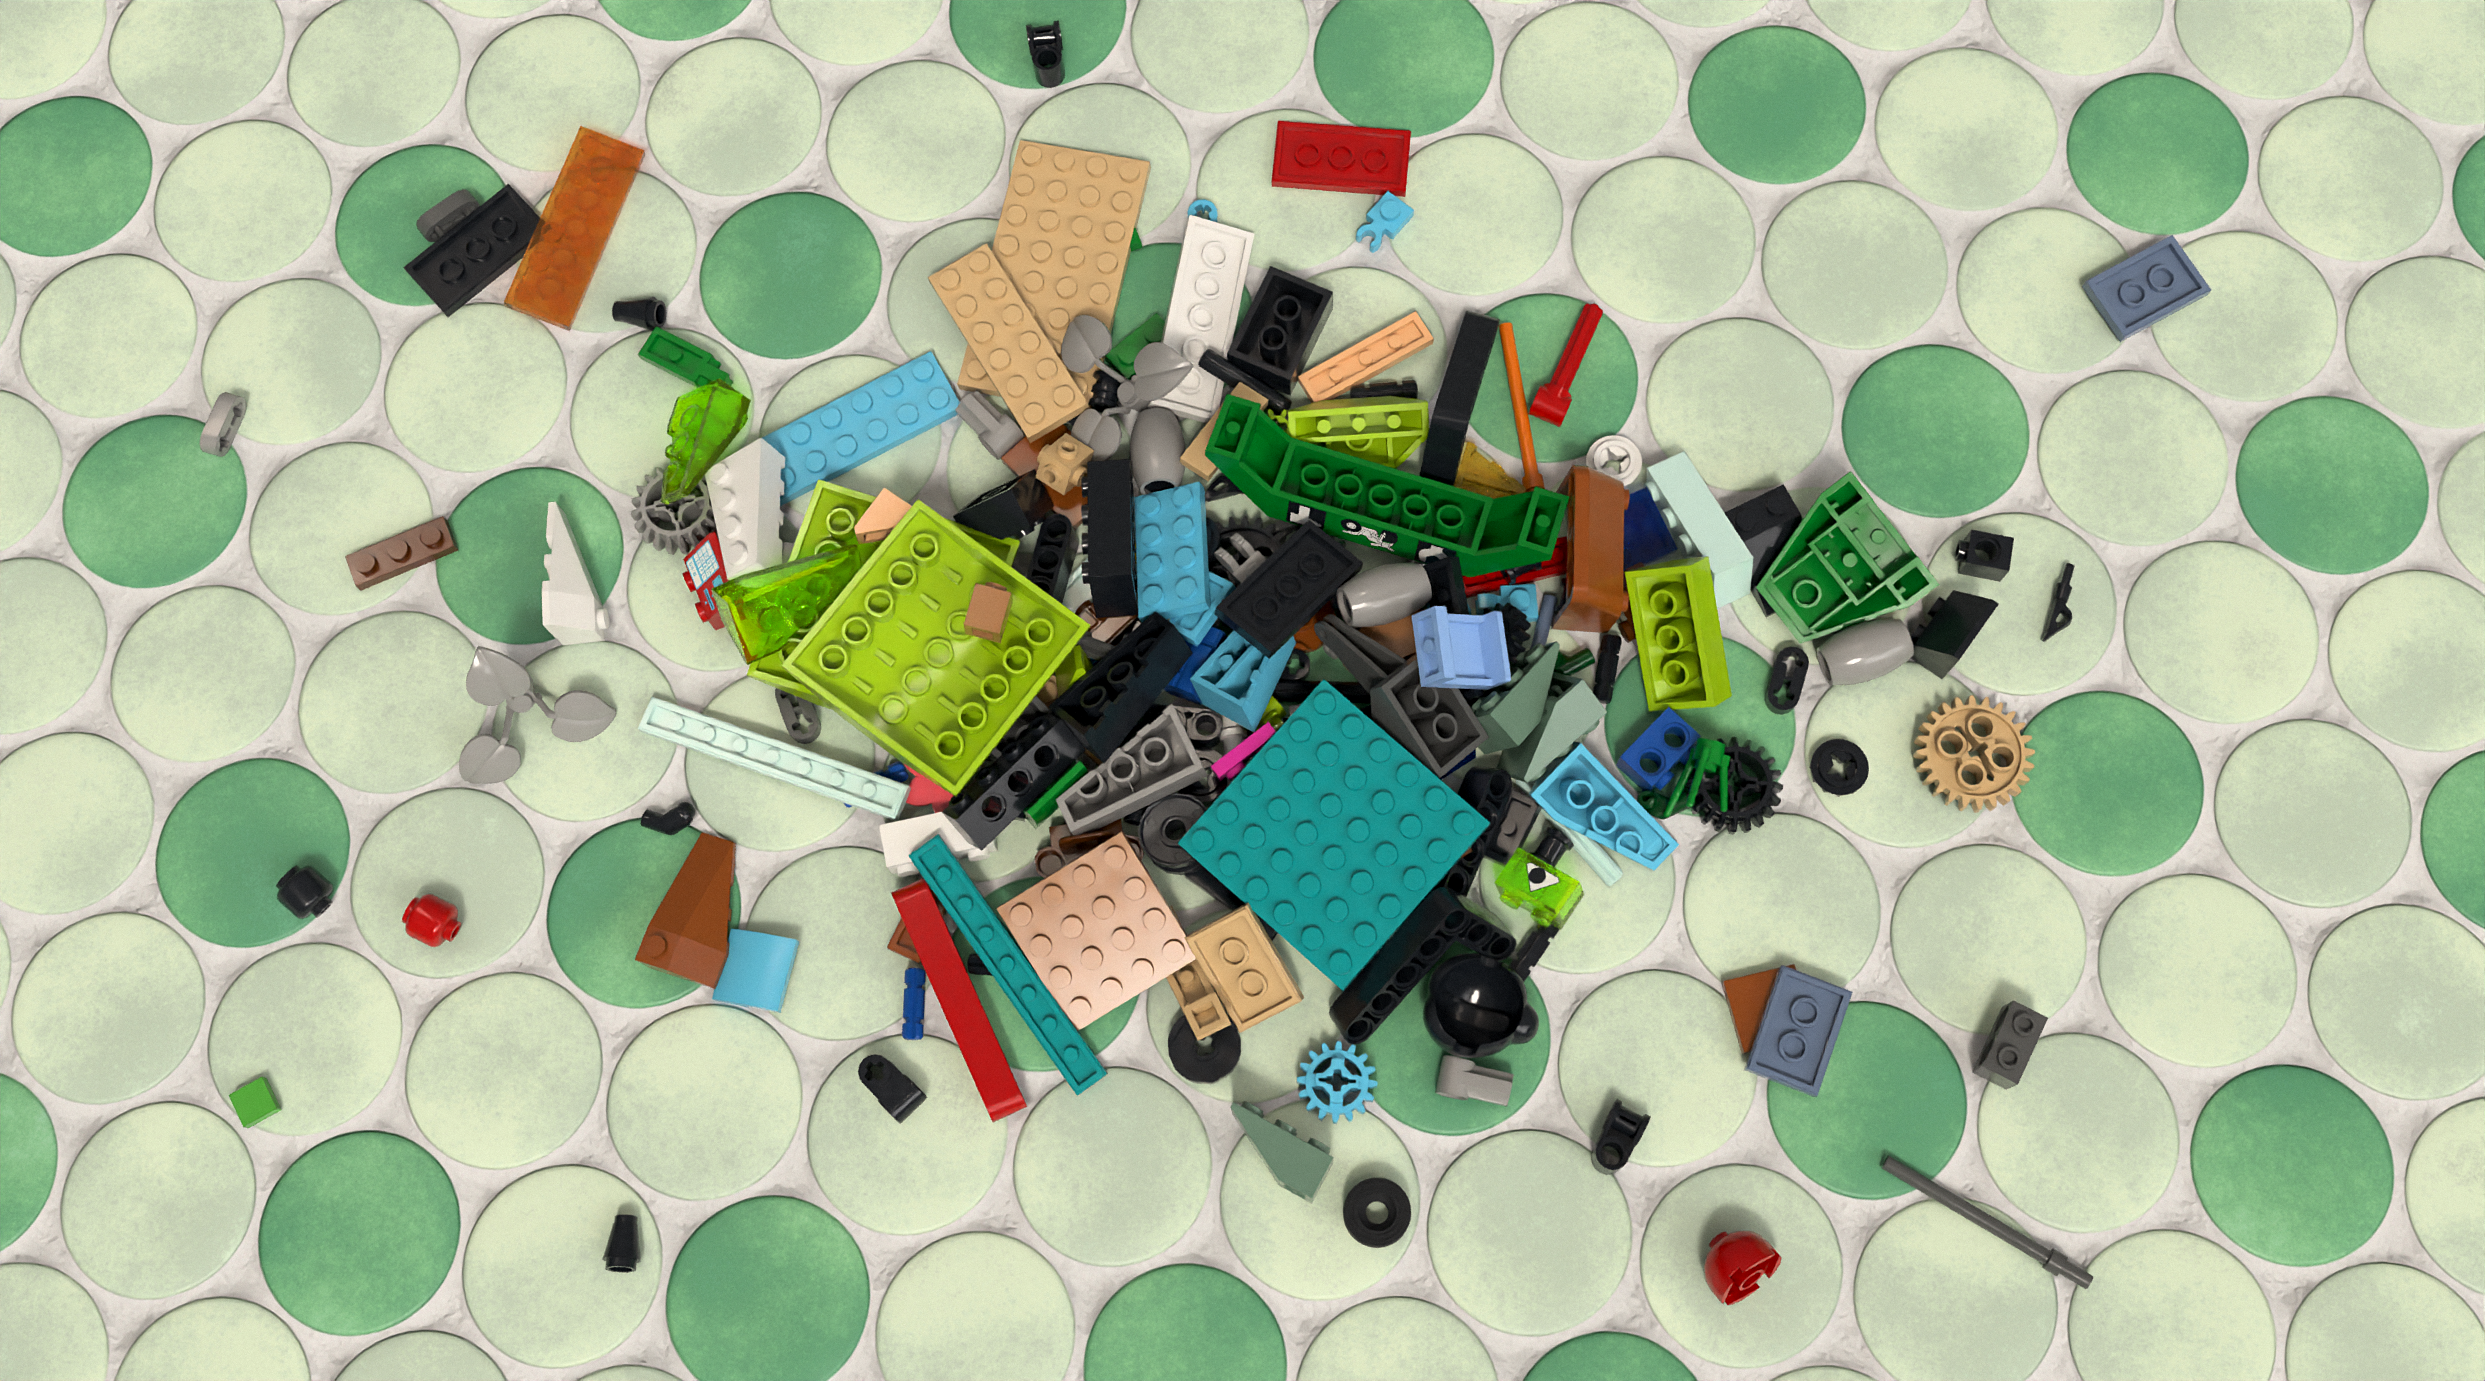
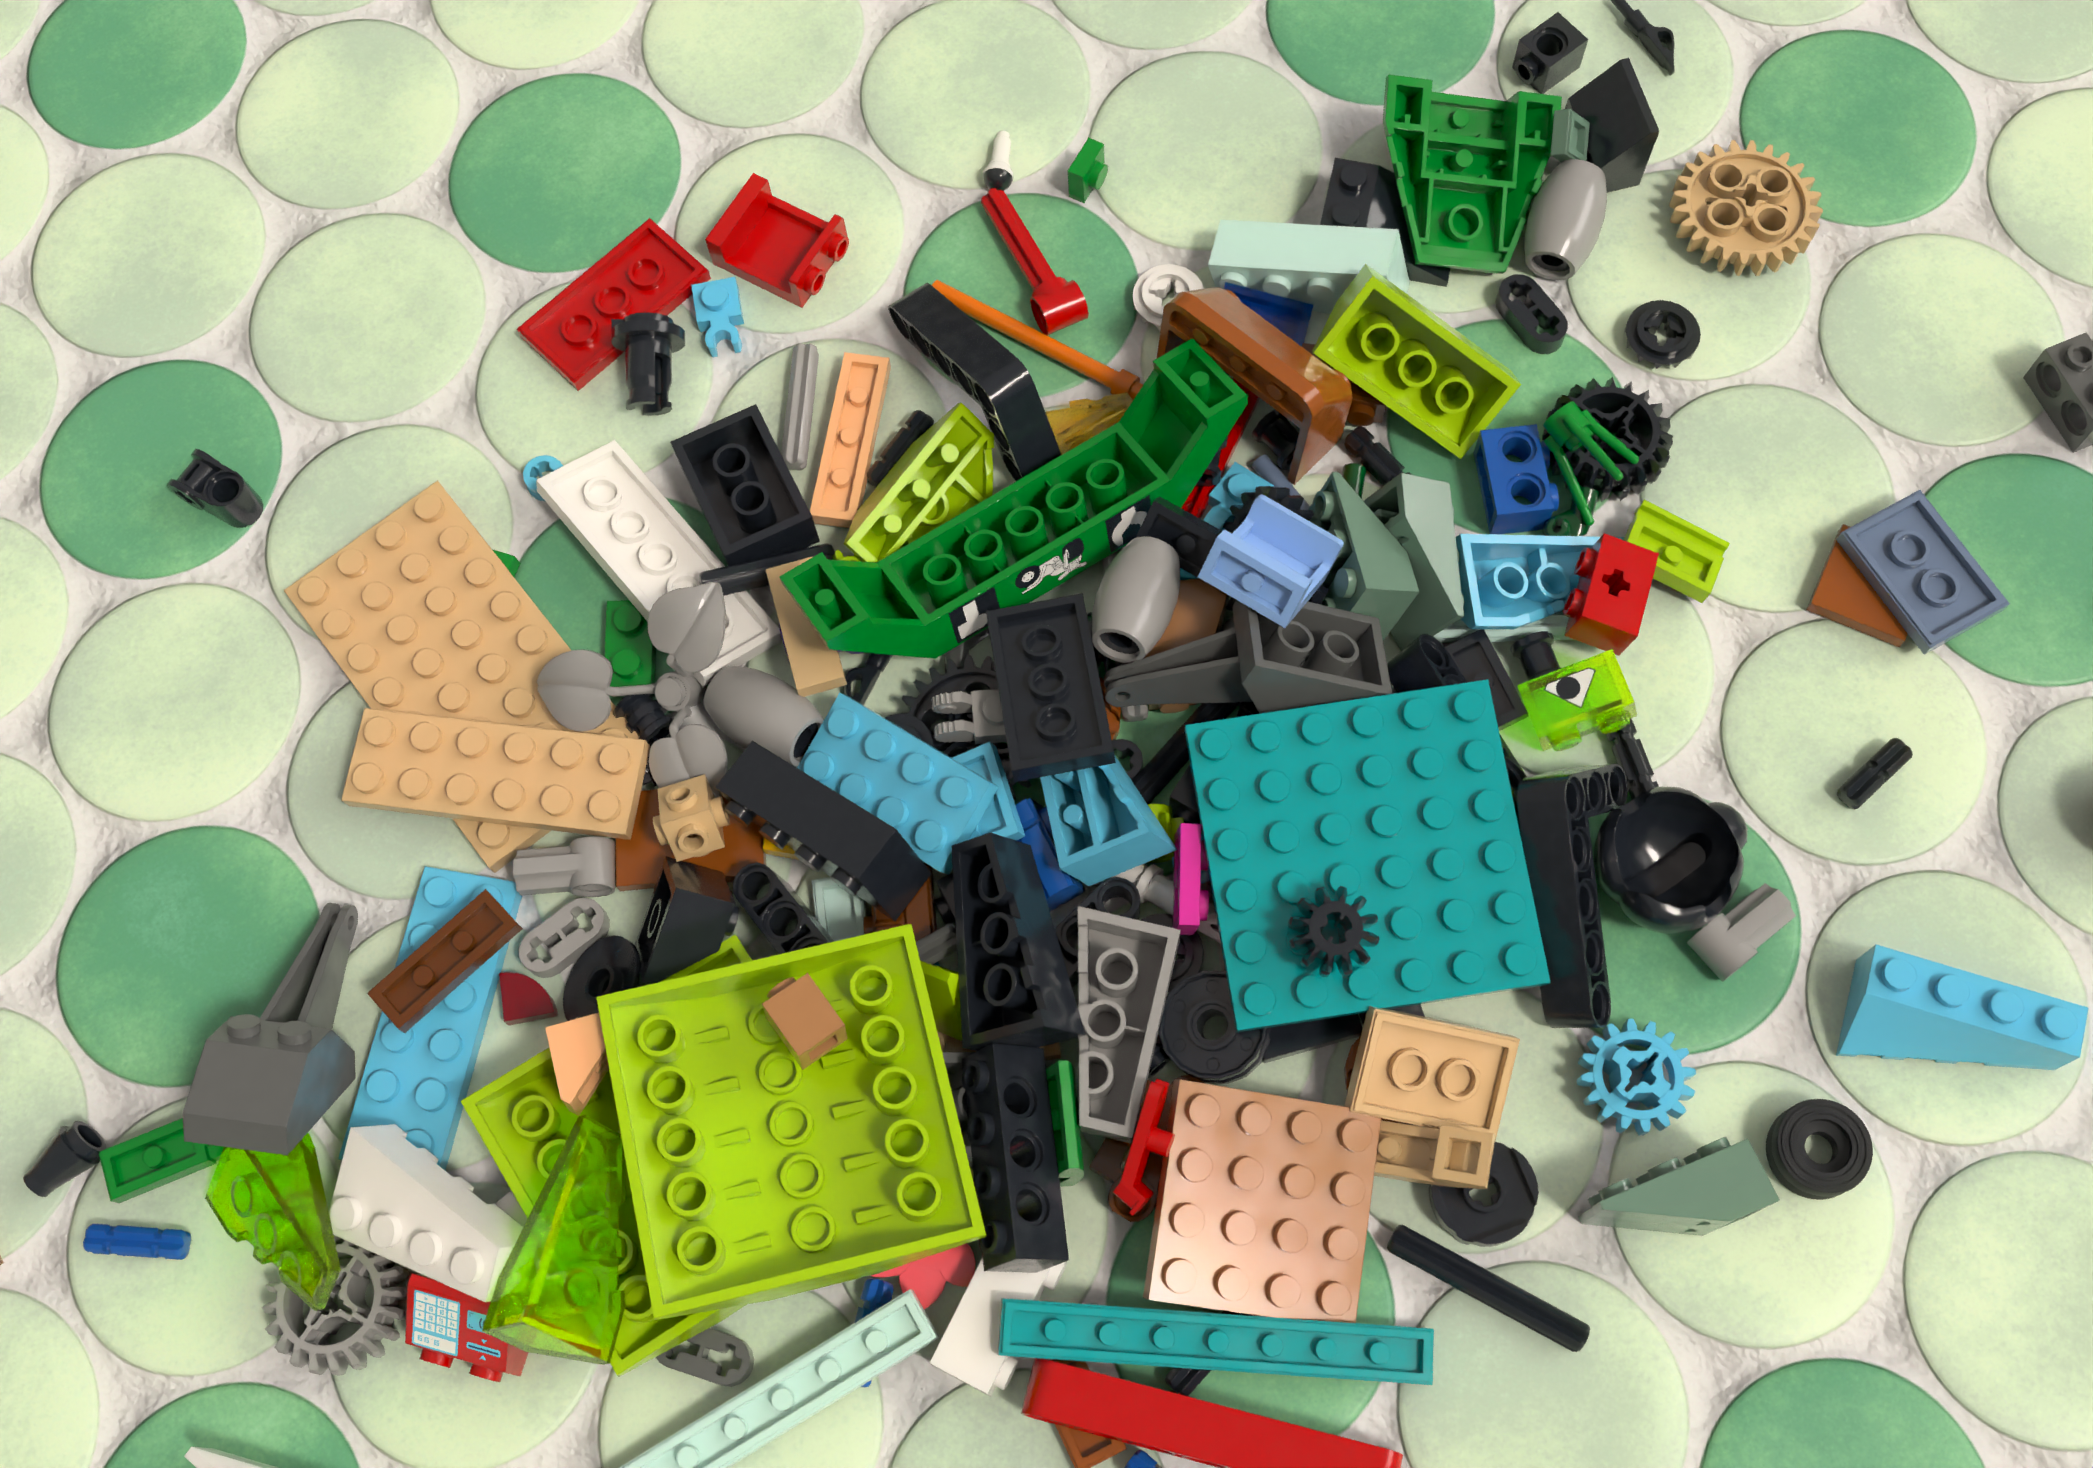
camera: 50 degrees left, 5 degrees down
black piece [1591,1099,1651,1175] -> none
none -> blue axle [83,1224,192,1260]
none -> dark grey slope [183,903,358,1155]
none -> reddish brown plate [367,889,523,1033]
none -> dark red tile [499,972,558,1026]
none -> light grey beam [519,898,610,978]
none -> black dish [563,935,640,1021]
none -> black piece [611,312,685,416]
none -> red panel [705,173,849,308]
none -> light grey axle [781,343,819,470]
none -> piece [983,131,1013,191]
none -> green plate [1067,137,1108,203]
none -> red piece [1113,1079,1175,1216]
none -> black gear [1288,886,1379,977]
none -> black axle [1387,1225,1590,1352]
none -> sand green tile [1551,109,1590,162]
none -> red brick [1563,533,1659,656]
none -> lime plate [1624,499,1730,603]
none -> medium azure wedge [1836,944,2089,1070]
none -> black piece [1837,738,1913,809]

